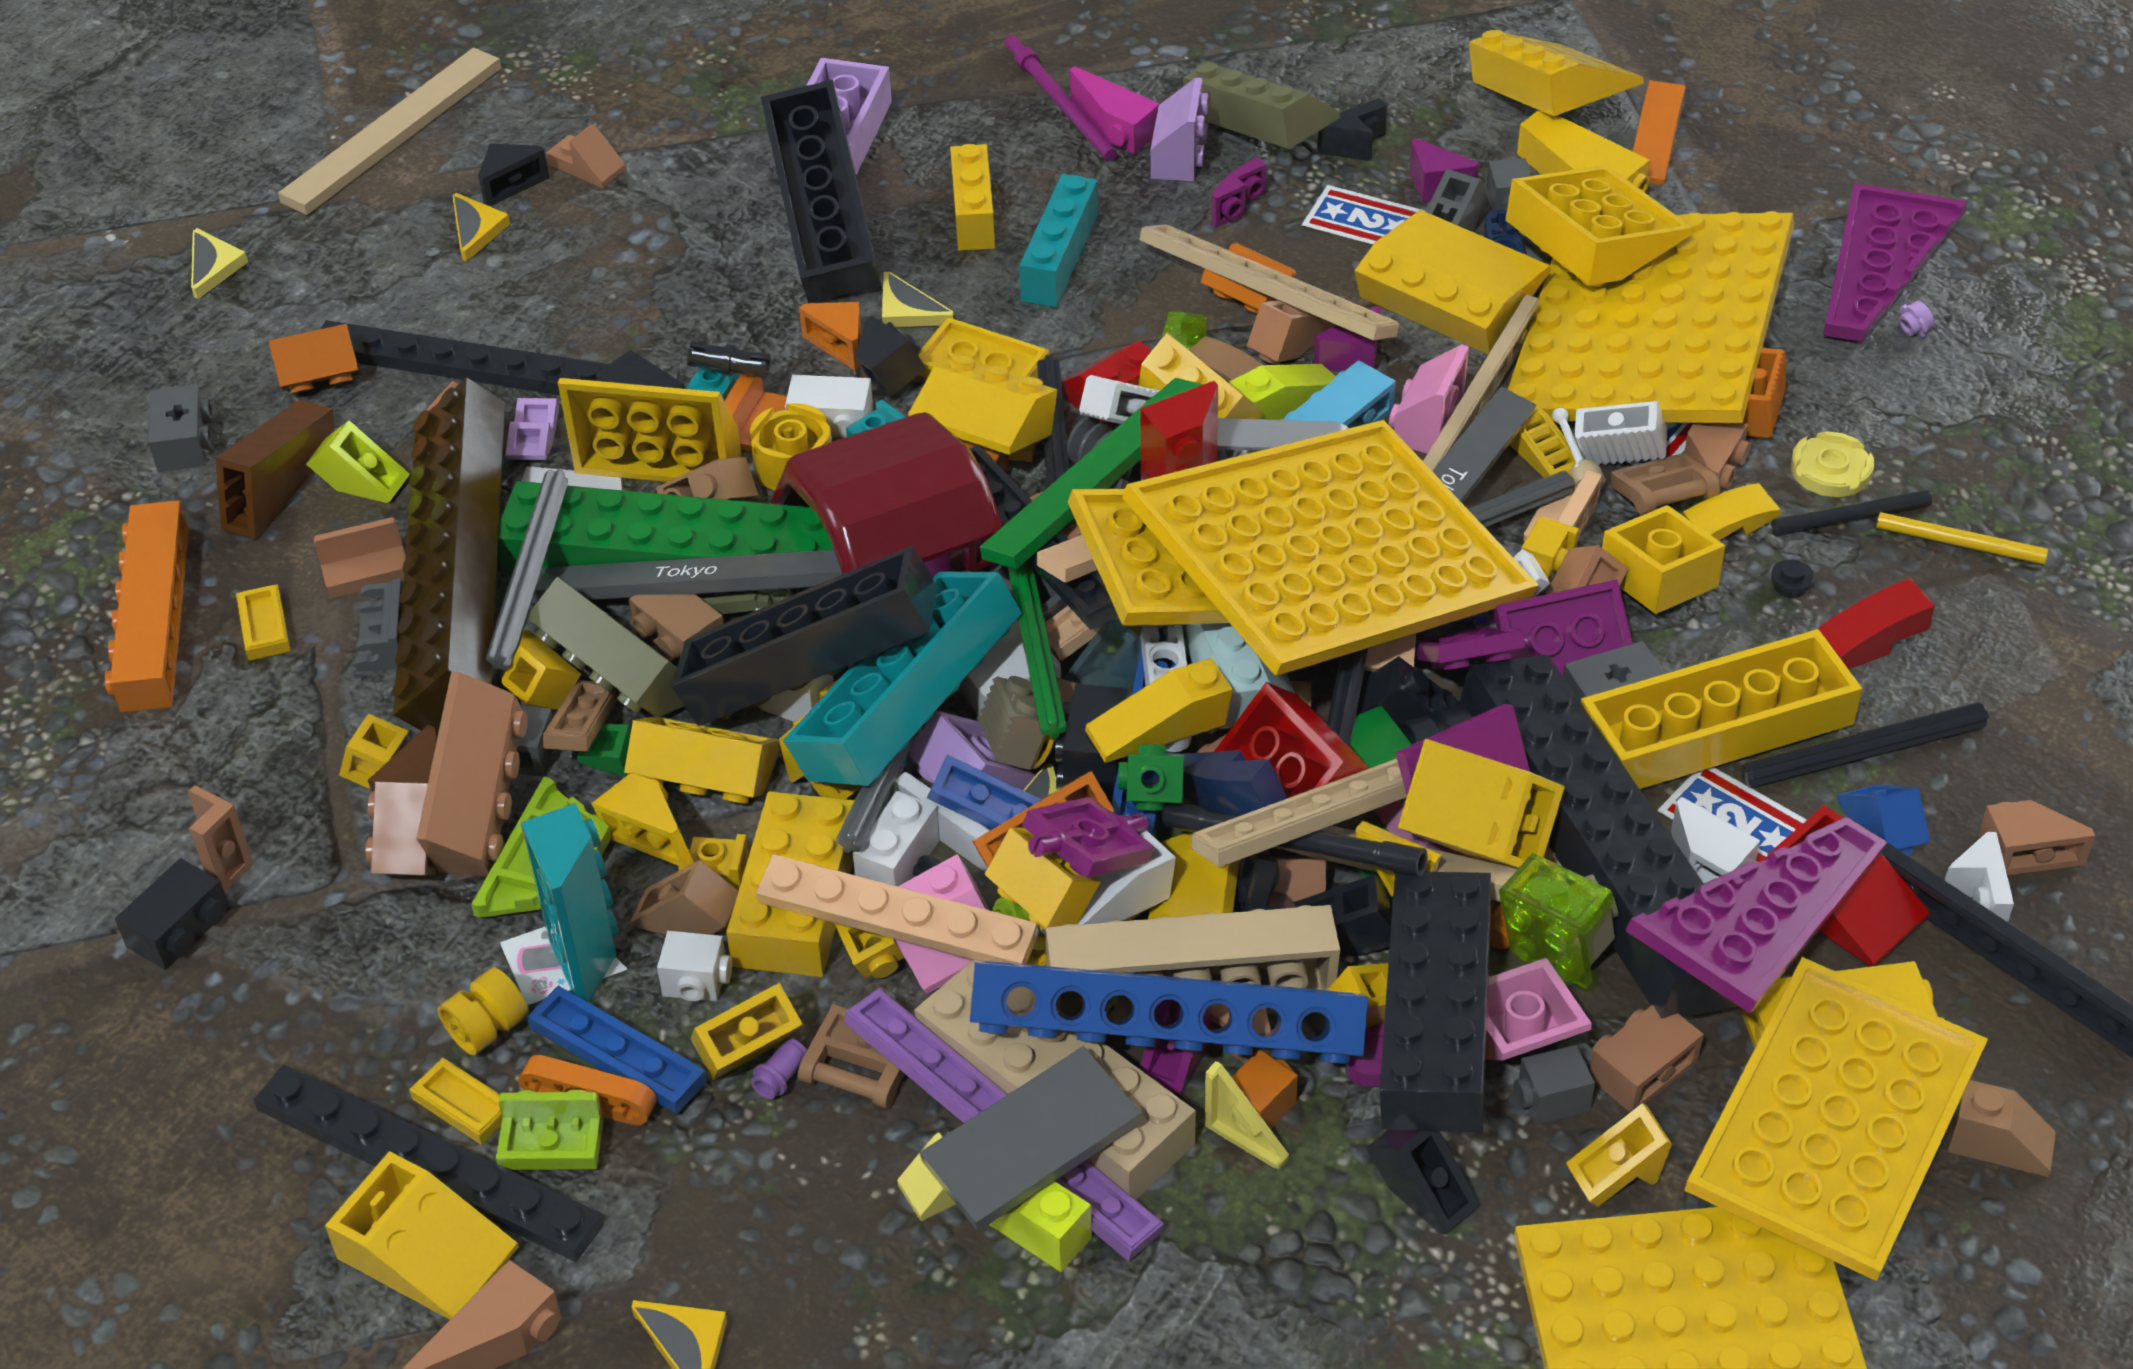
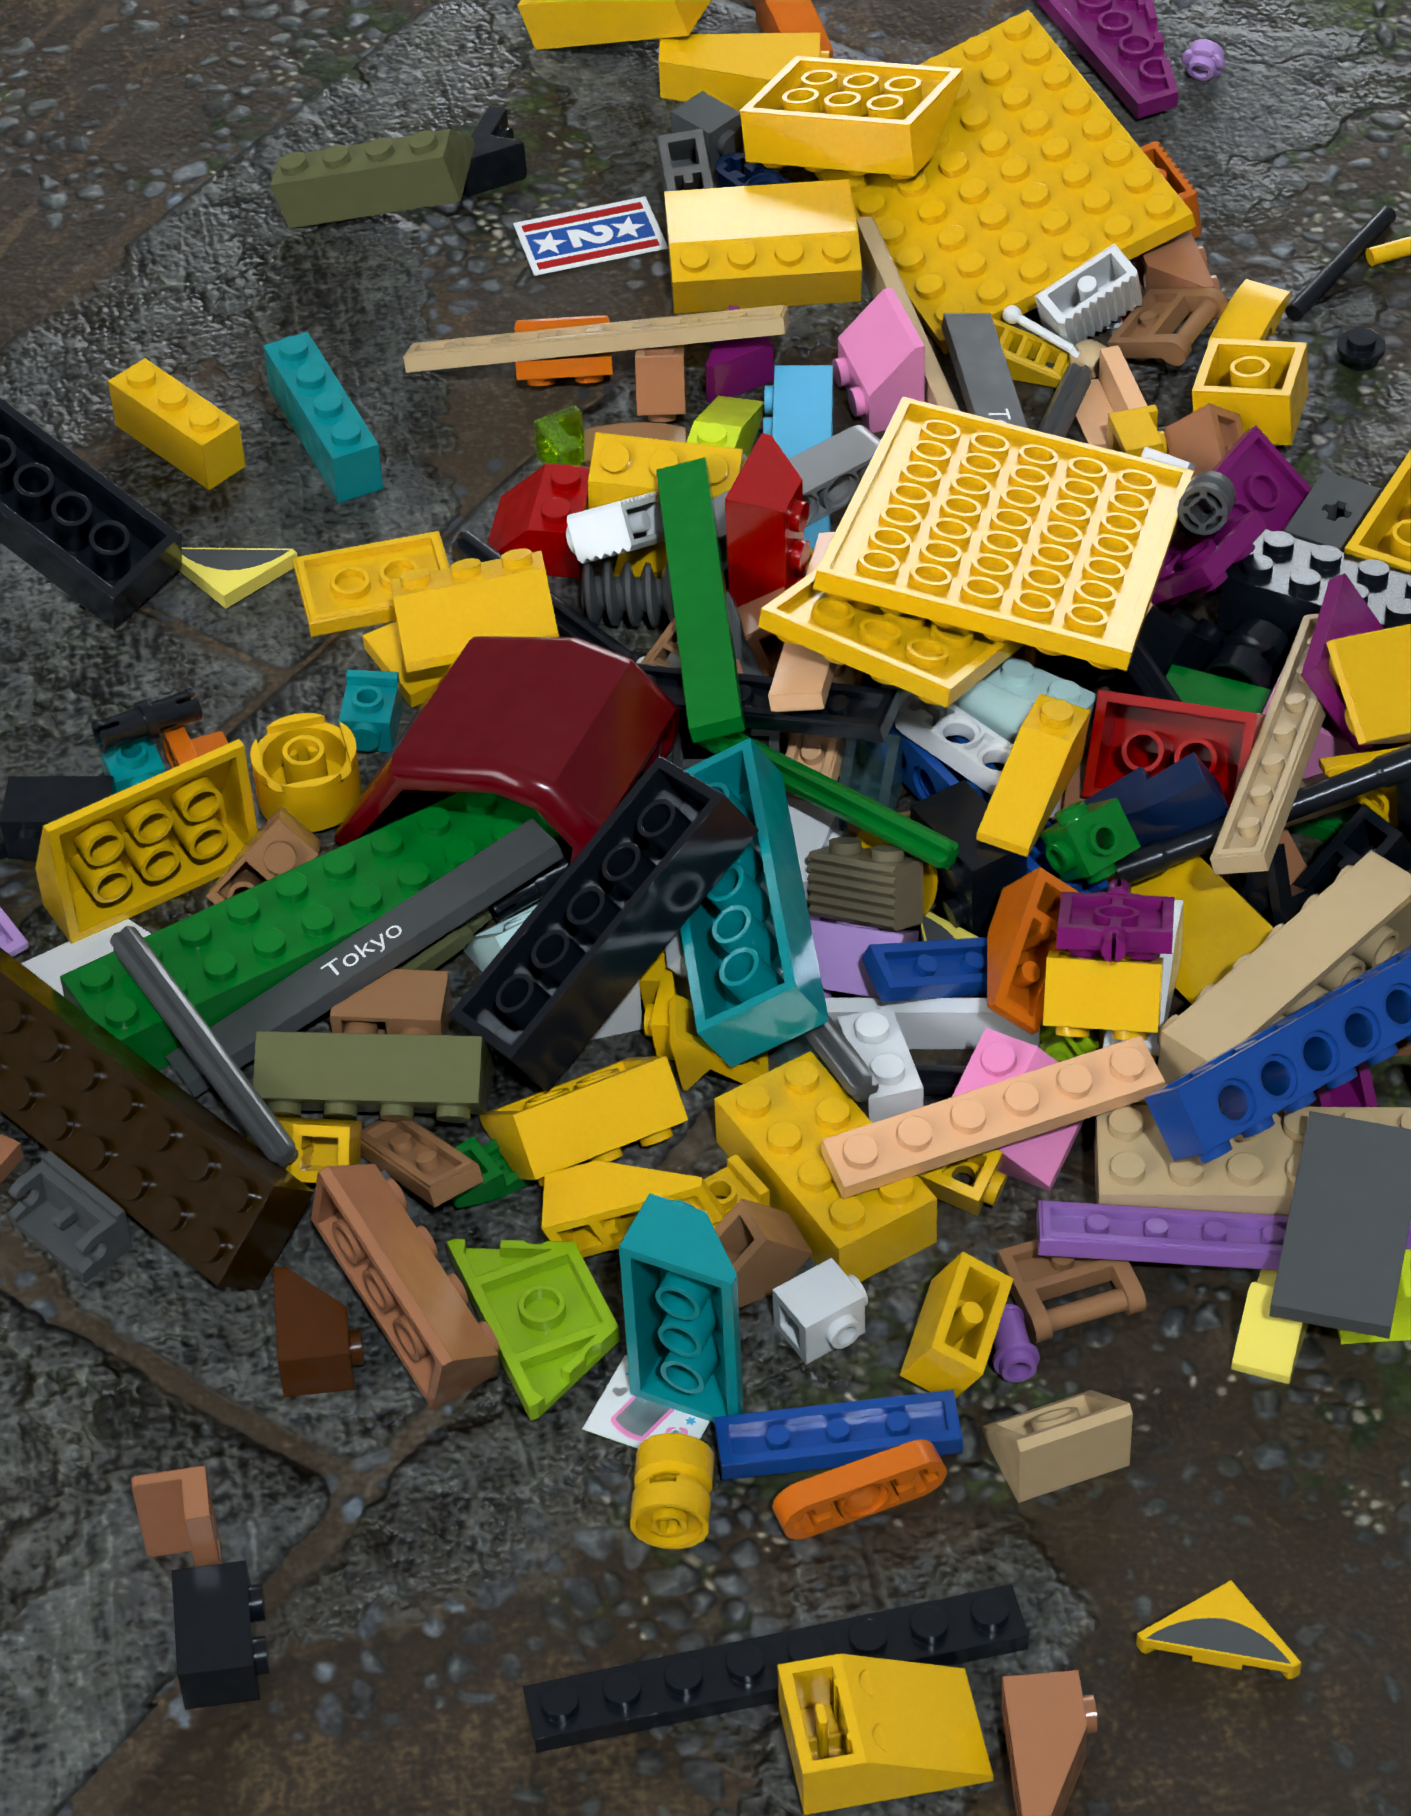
camera: 40 degrees left, 0 degrees up
yellow brick [339,713,409,789] -> none
nougat brick [365,782,437,875] -> none
yellow tile [409,1058,502,1145] -> none
lime bracket [496,1090,604,1170] -> none
white brick [785,375,873,438] -> none
orange slope [799,302,862,371] -> none
black slope [855,316,926,397] -> none
magenta bar [1005,35,1117,161] -> none
dark pink slope [1070,66,1160,154] -> none
lavender slope [1150,78,1209,182] -> none
magenta slope [1211,157,1267,228] -> none
magenta slope [1409,138,1479,203] -> none
light yellow tile [1790,431,1874,497] -> none
none -> tan slope [981,1390,1133,1503]
none -> dark grey wheel [1177,471,1236,535]

